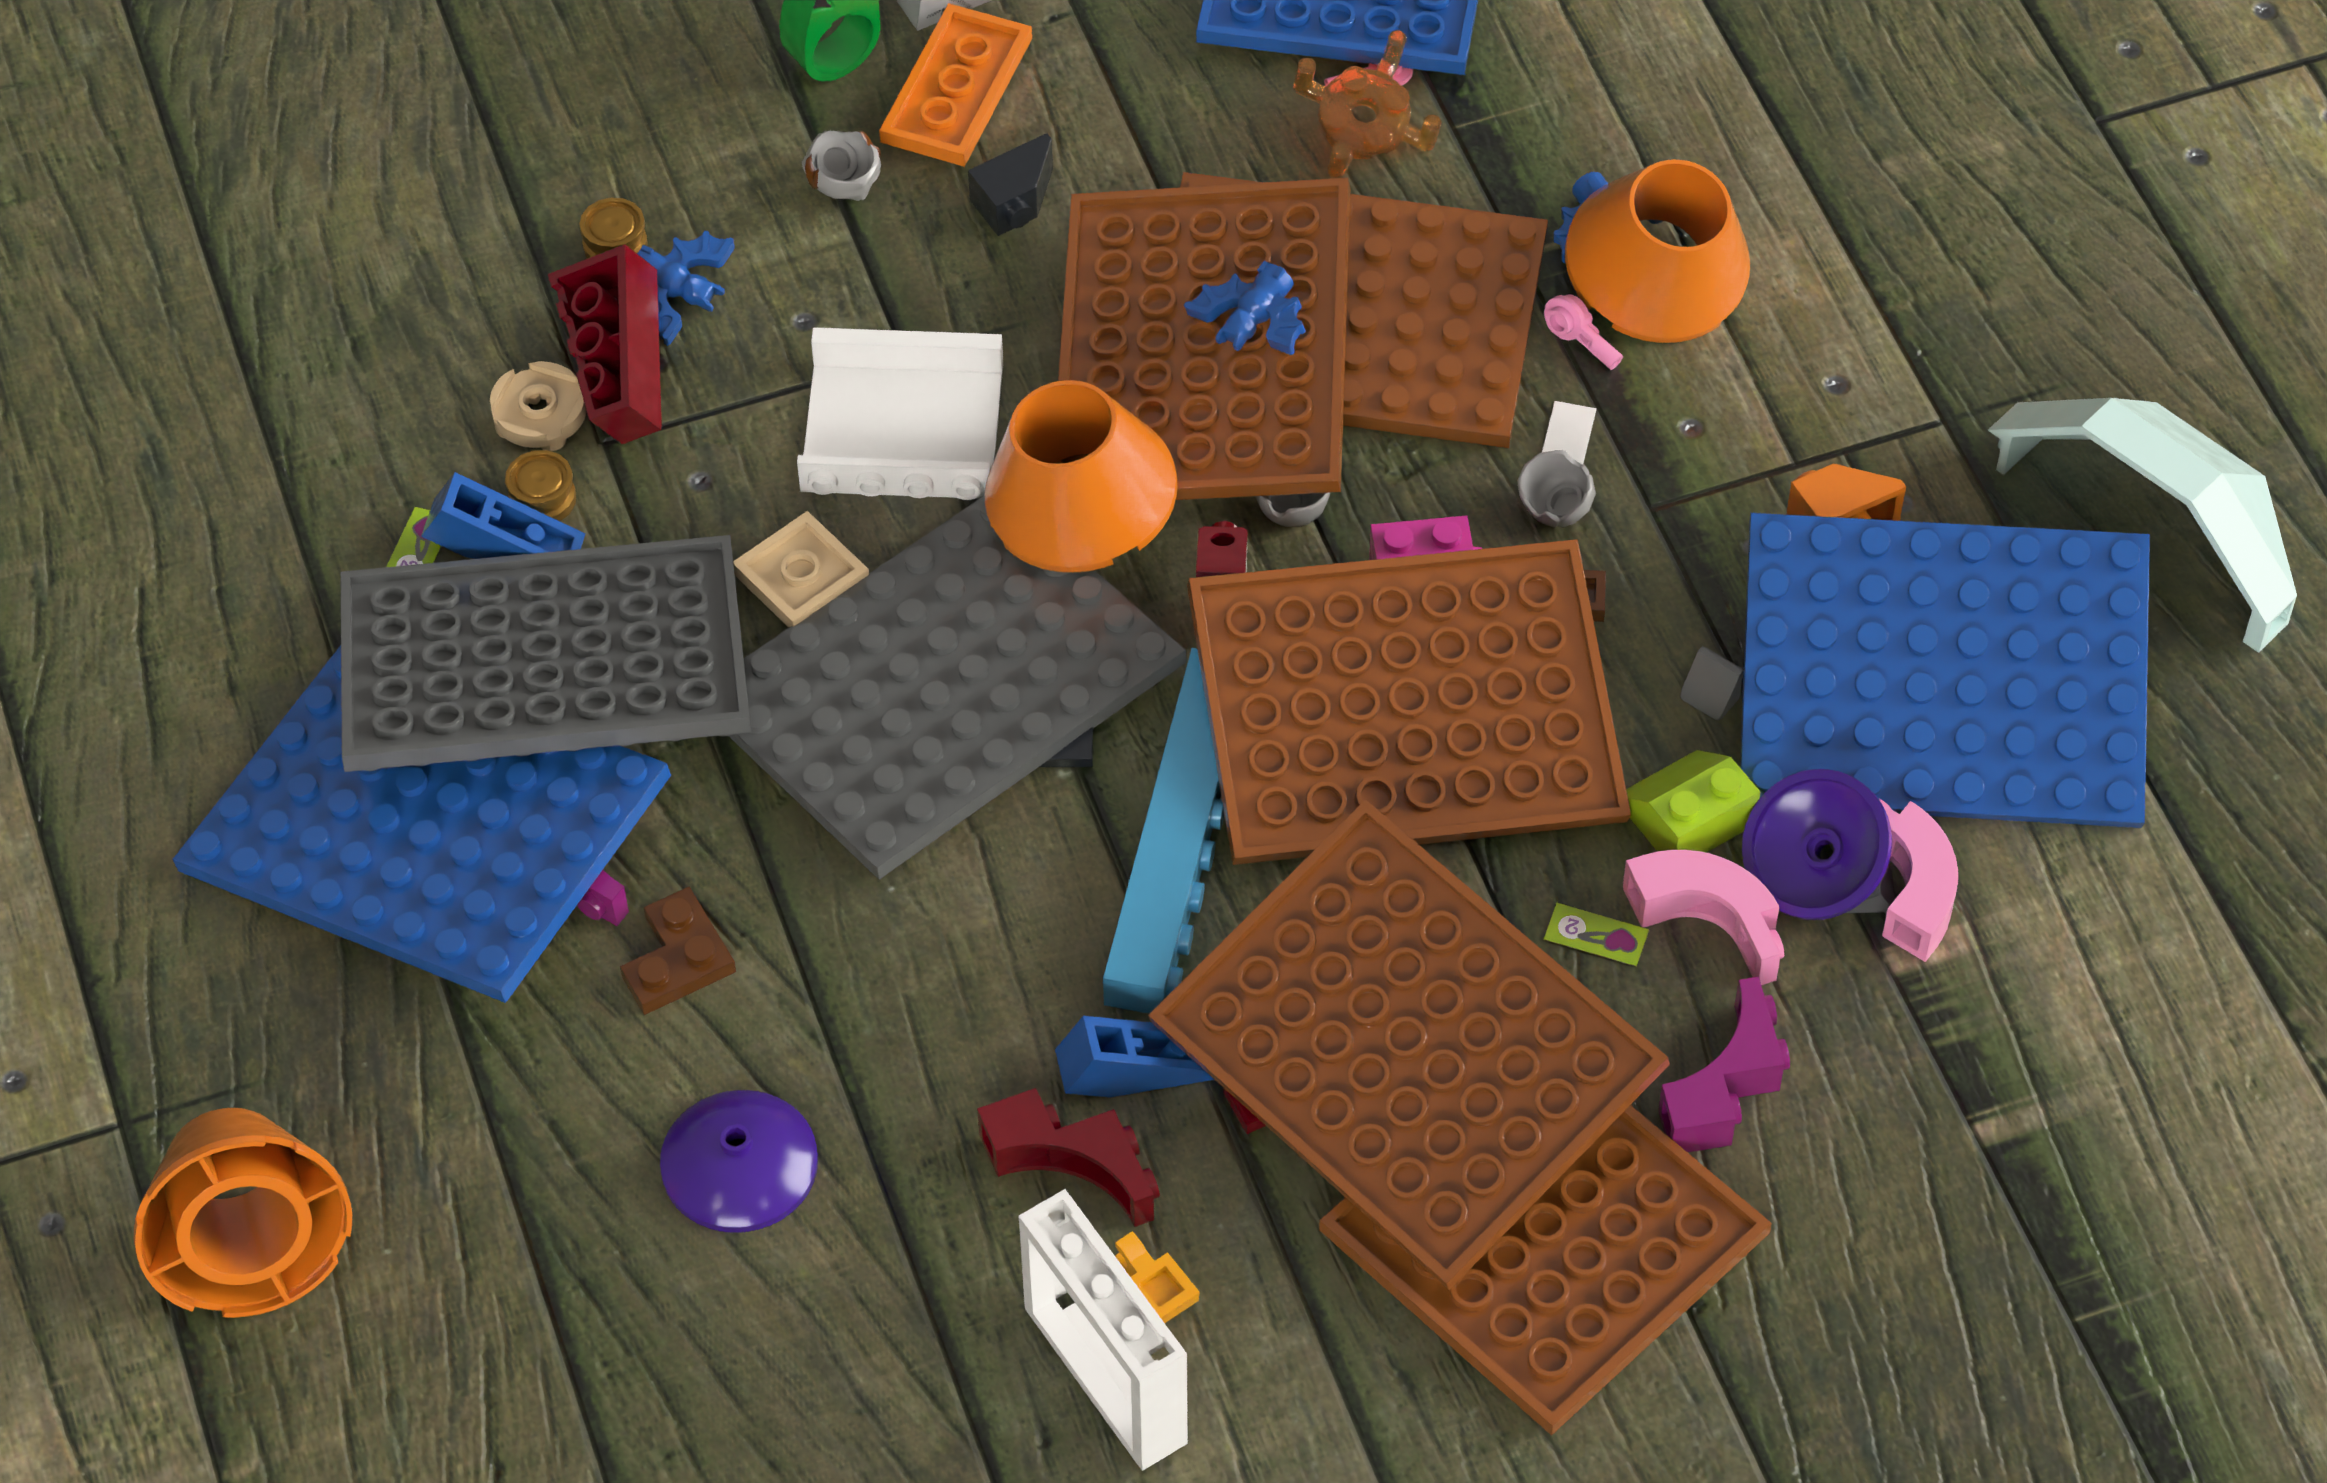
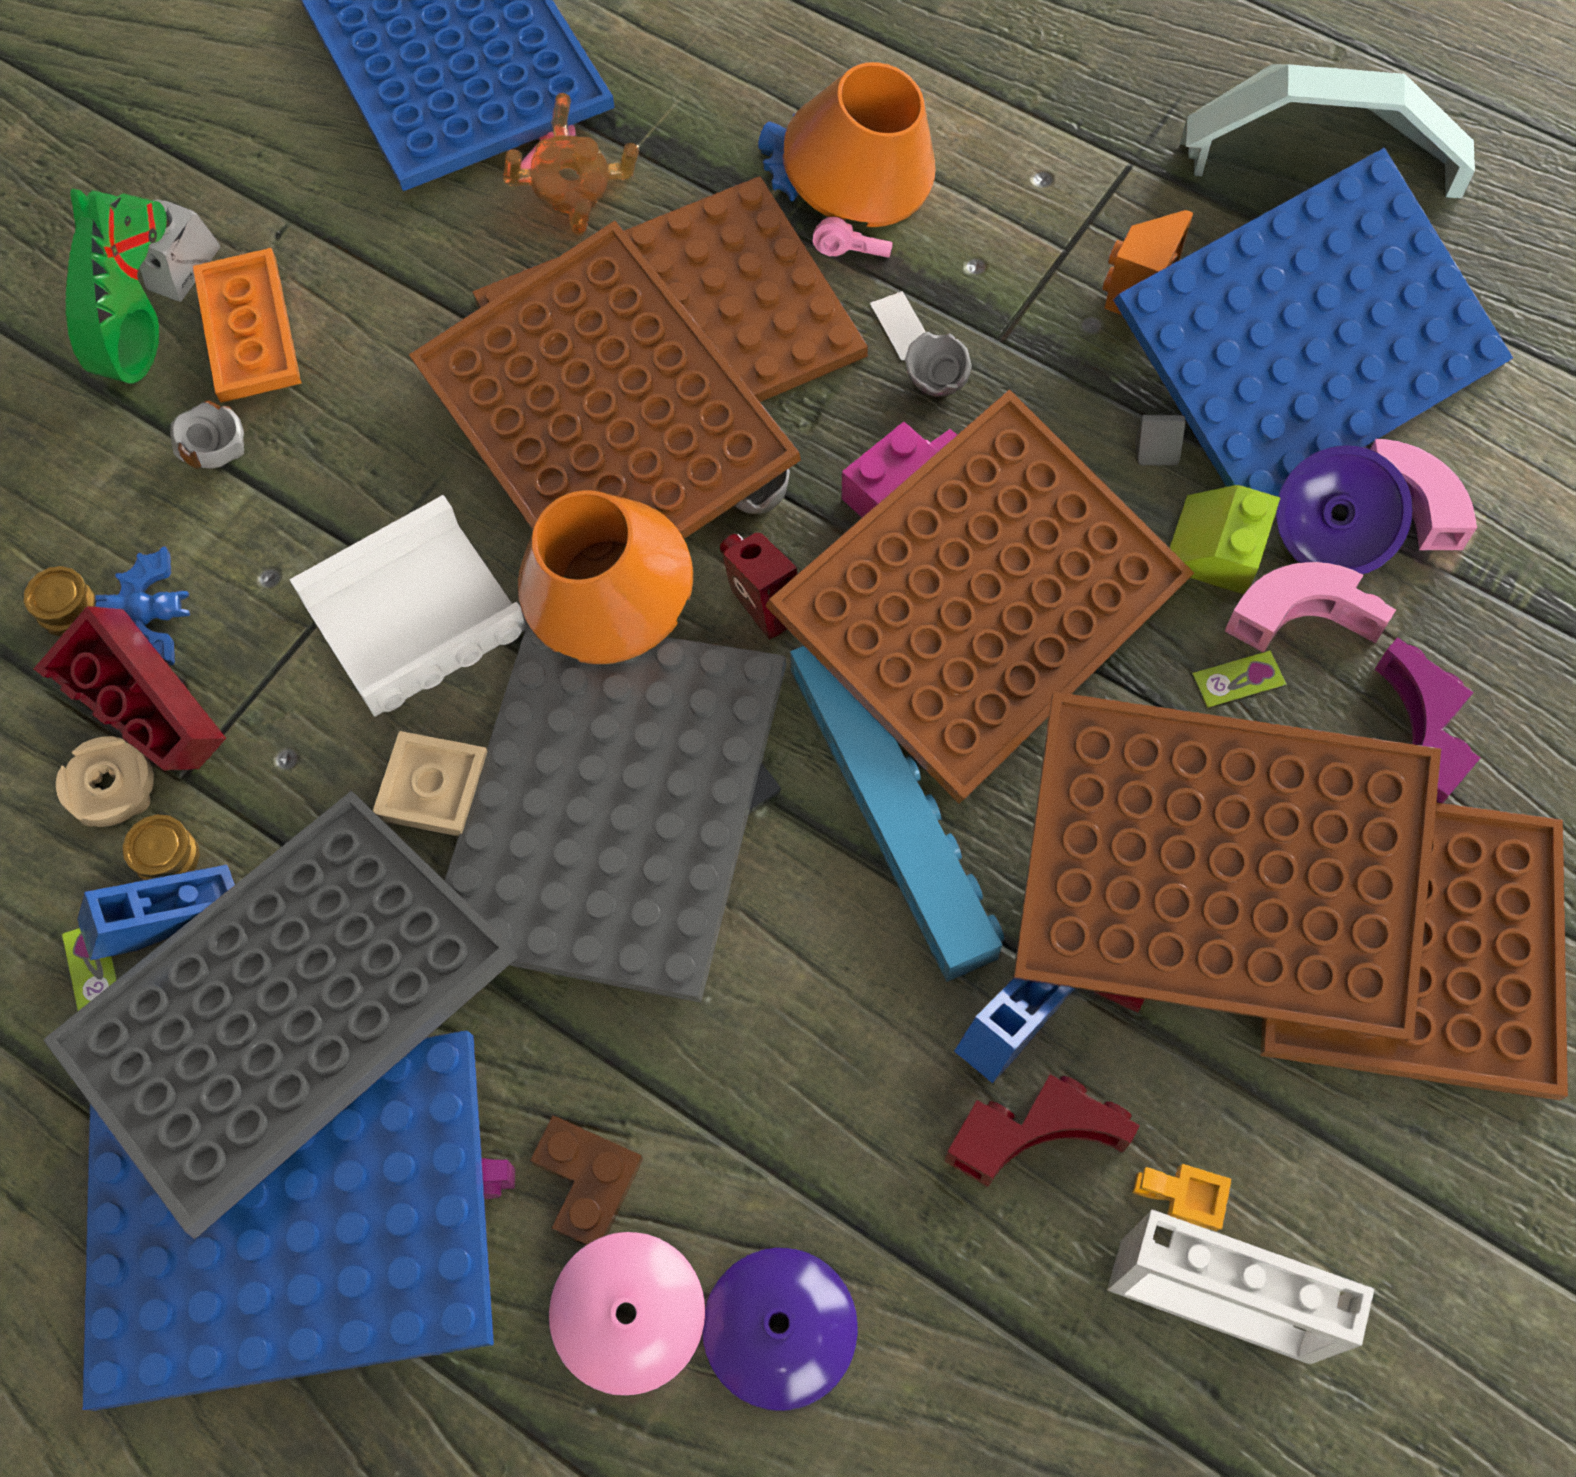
camera: 35 degrees left, 10 degrees up
black slope [968,133,1053,236] -> none
blue animal [1184,261,1306,355] -> none
none -> bright pink dish [549,1232,705,1395]

